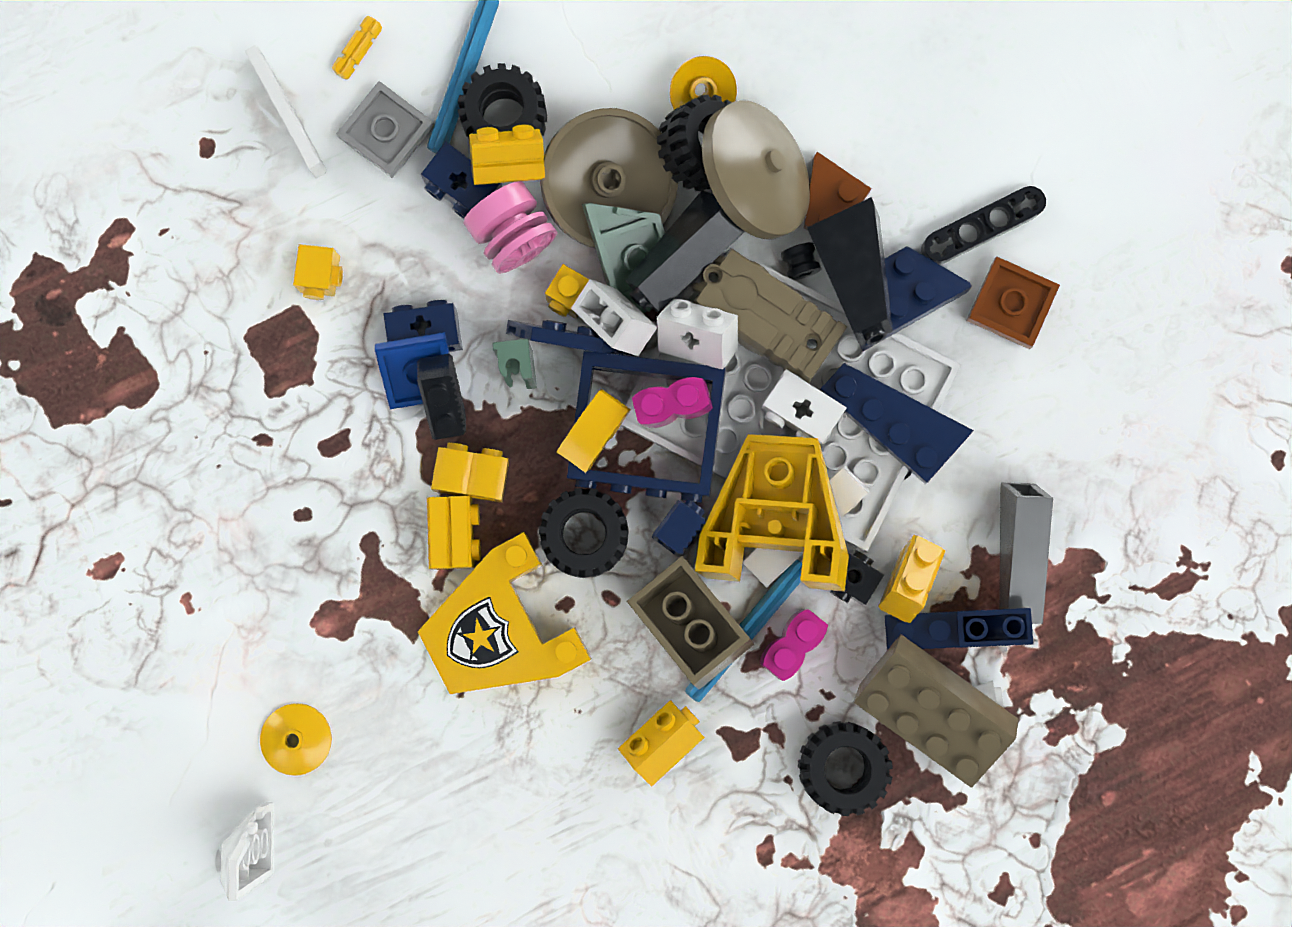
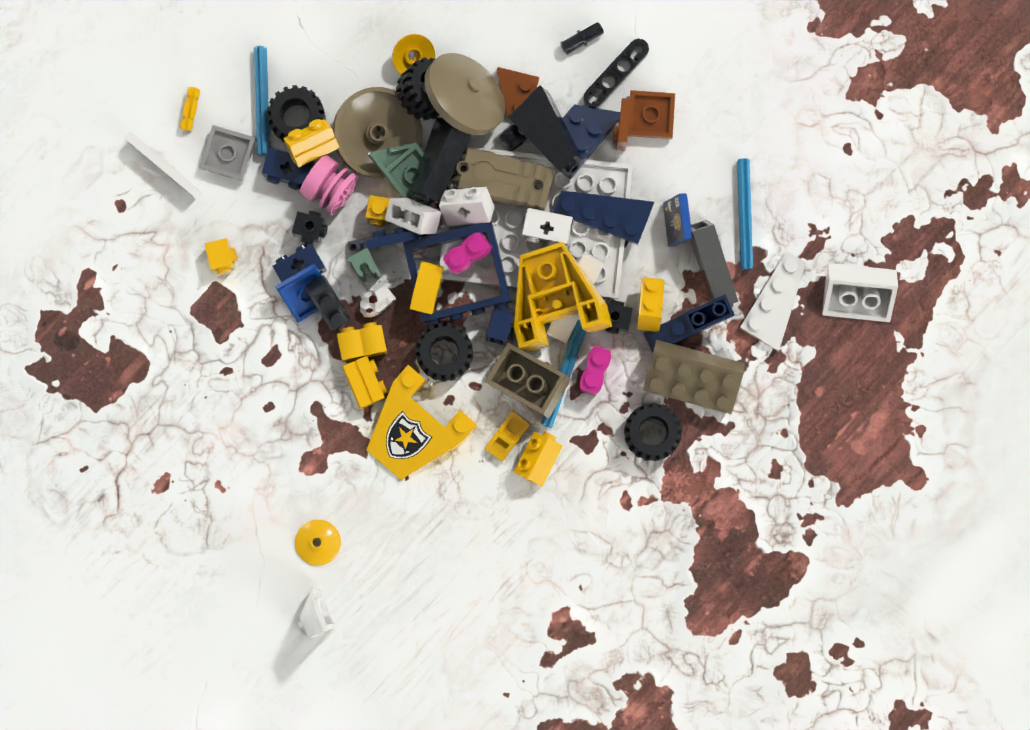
camera: 15 degrees left, 0 degrees up
none -> black brick [292,211,328,245]
none -> white rock [360,281,396,317]
none -> yellow slope [484,410,531,462]
none -> black axle [560,22,604,55]
none -> dark orange wing [613,98,631,151]
none -> tile [663,193,692,247]
none -> dark azure axle [737,158,753,270]
none -> white wing [740,251,806,352]
none -> white slope [822,263,898,322]

